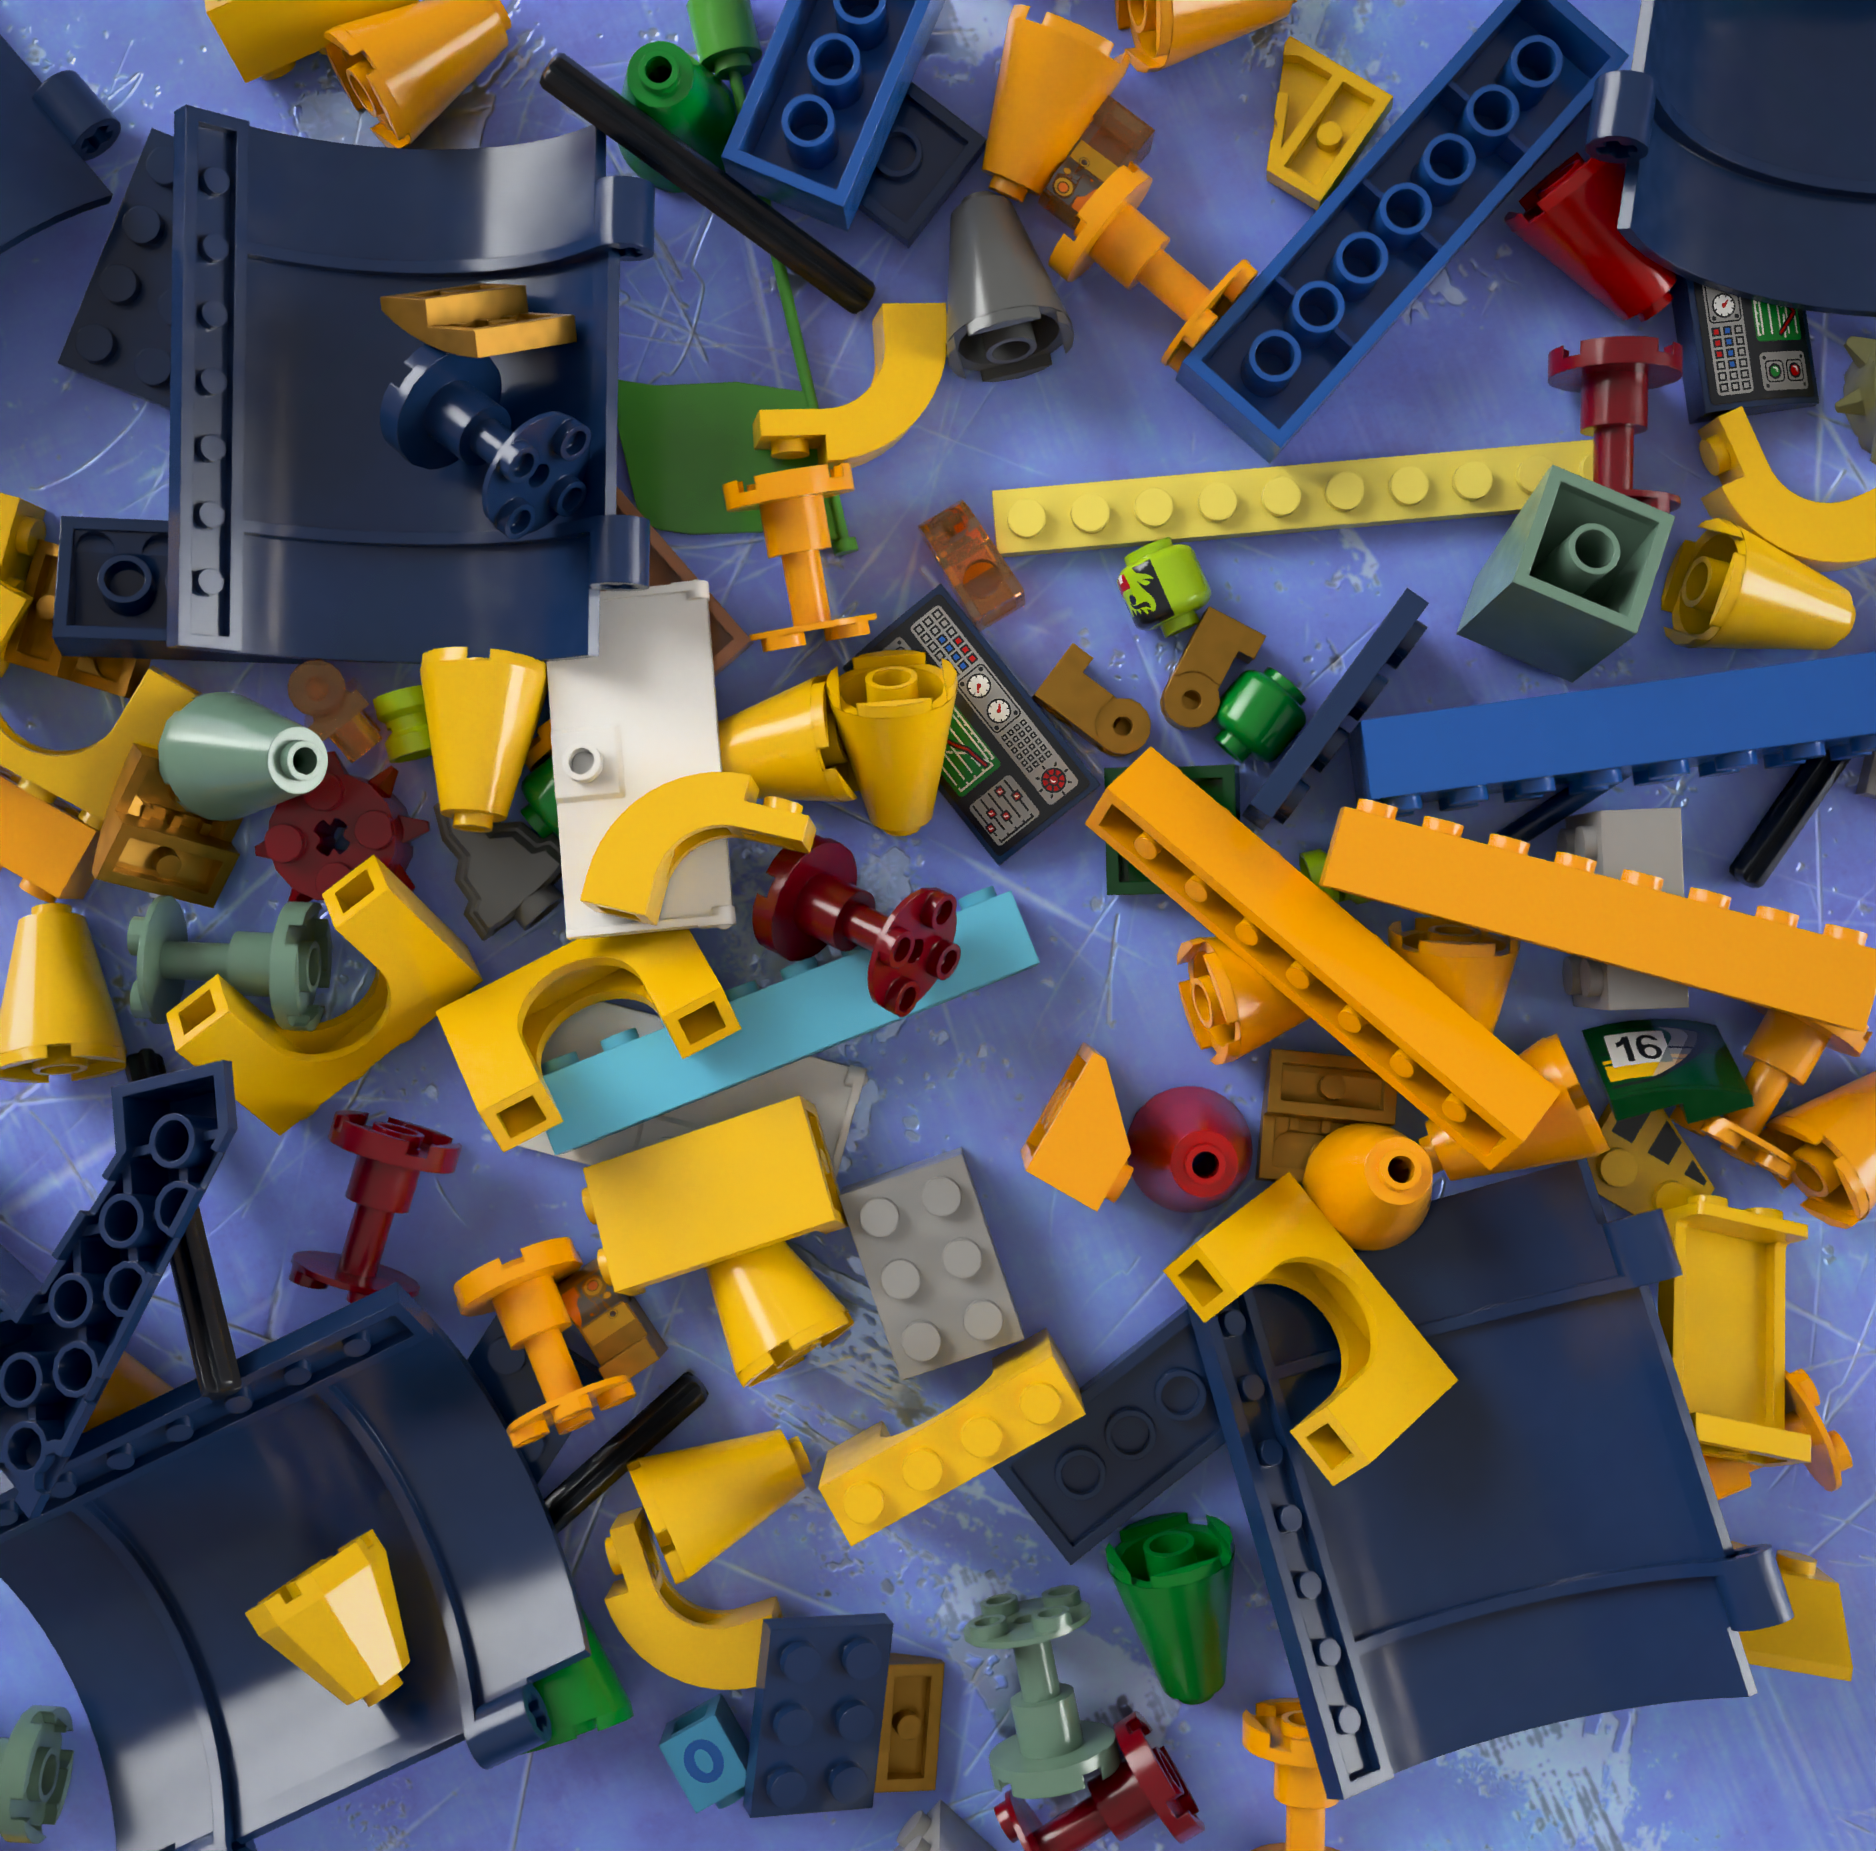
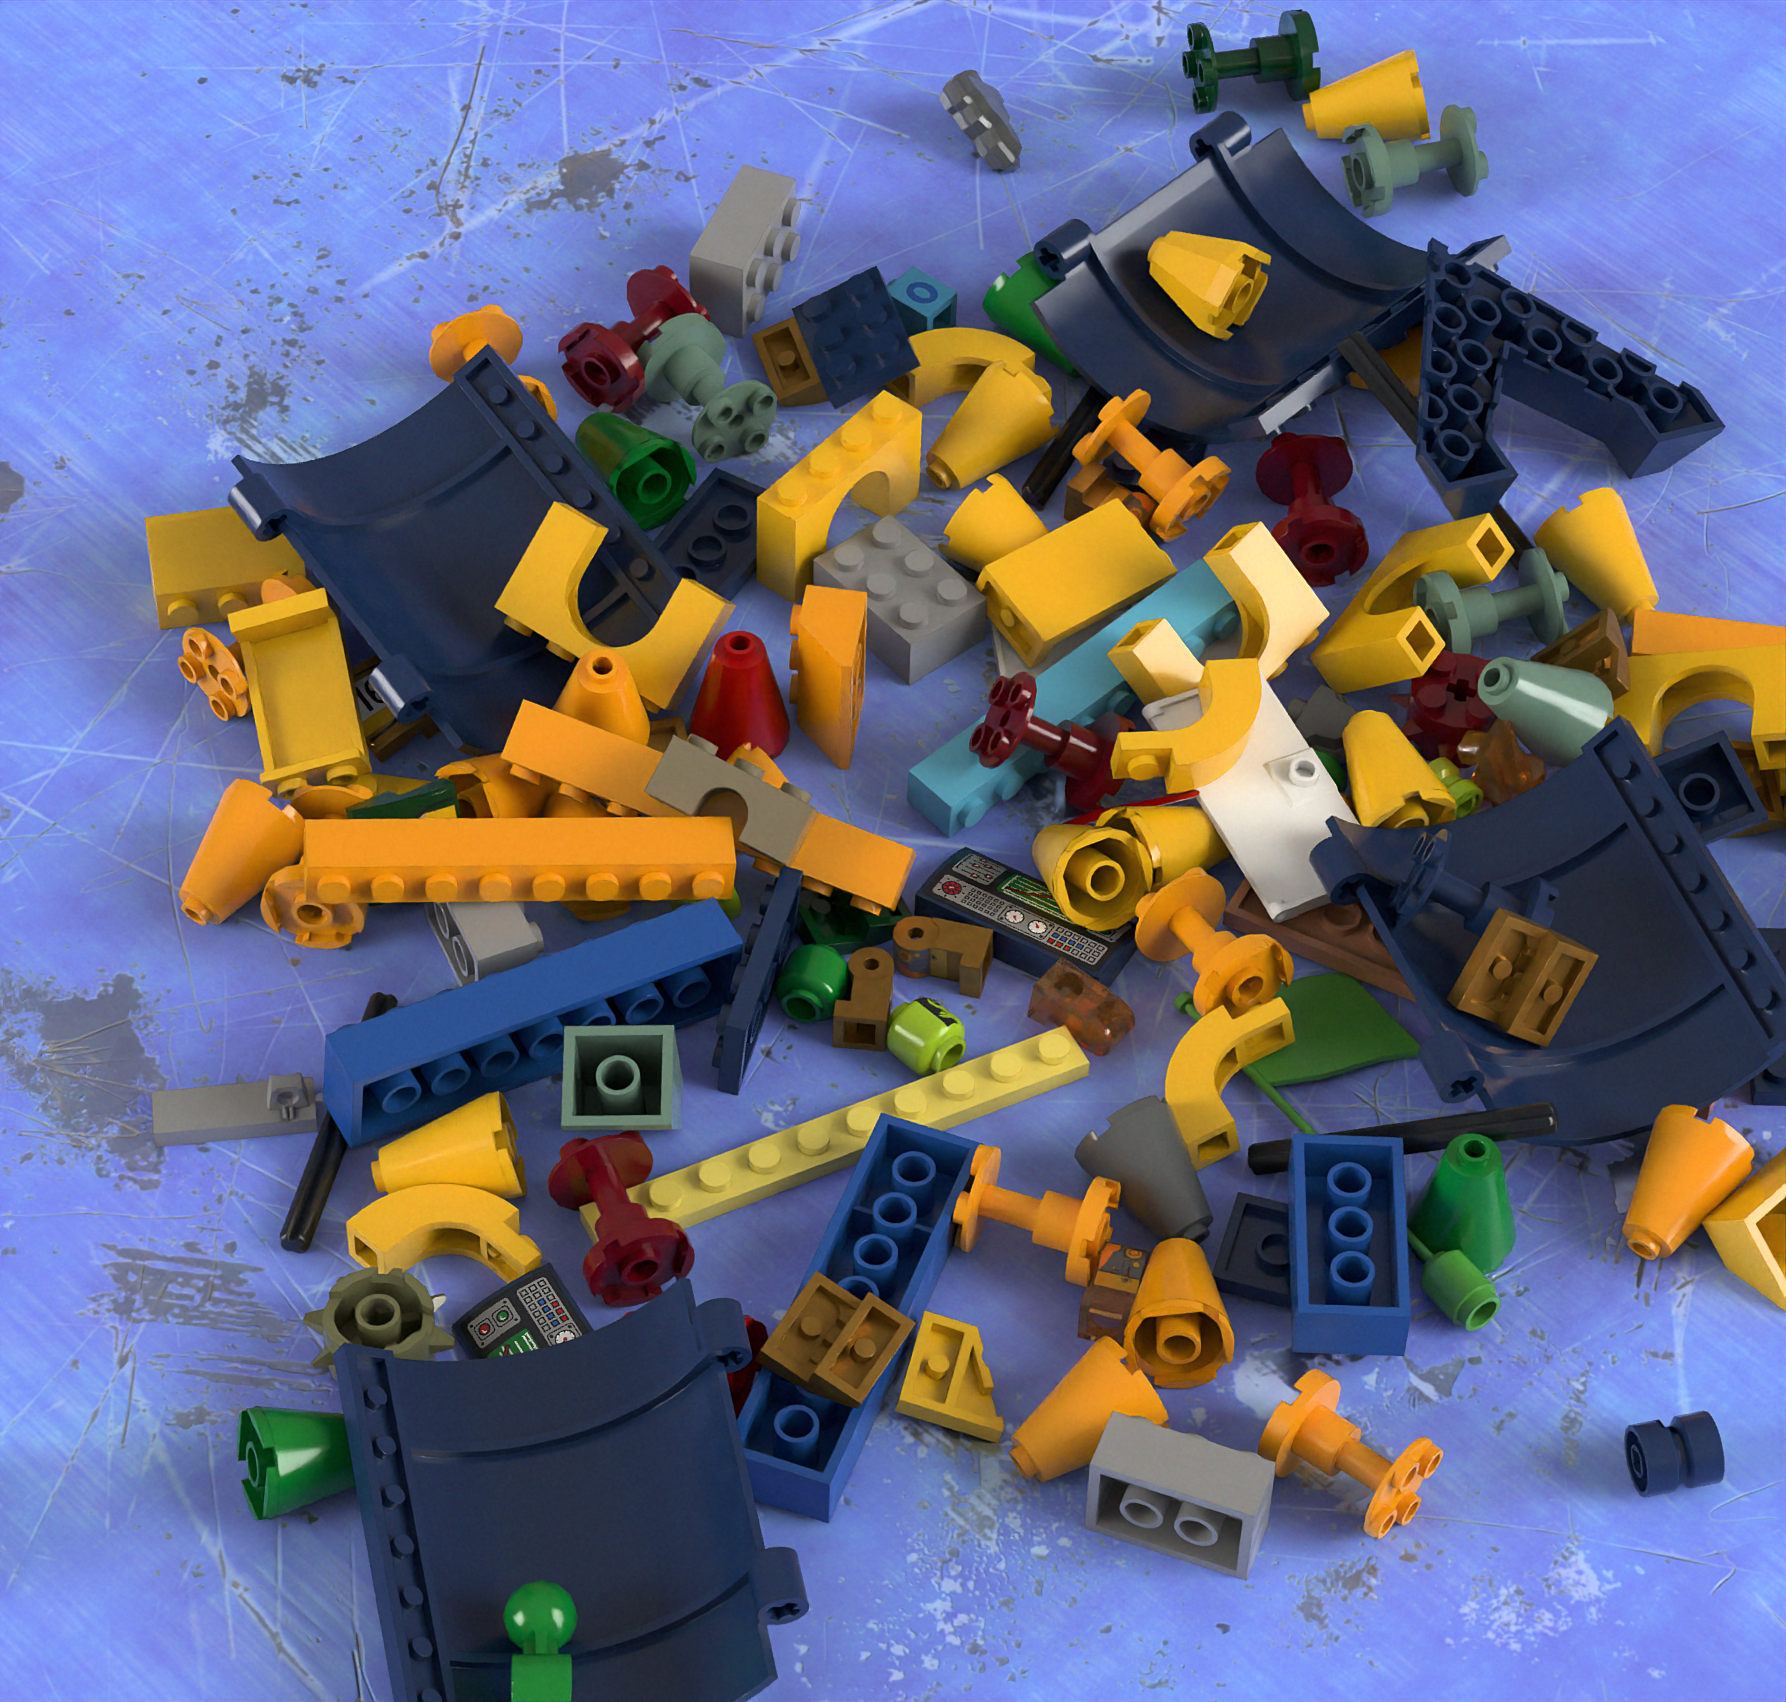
camera: 160 degrees right, 40 degrees down
none -> dark tan arch [644,733,819,867]
none -> pearl gold slope [755,1271,916,1409]
none -> red sticker [1062,790,1200,825]

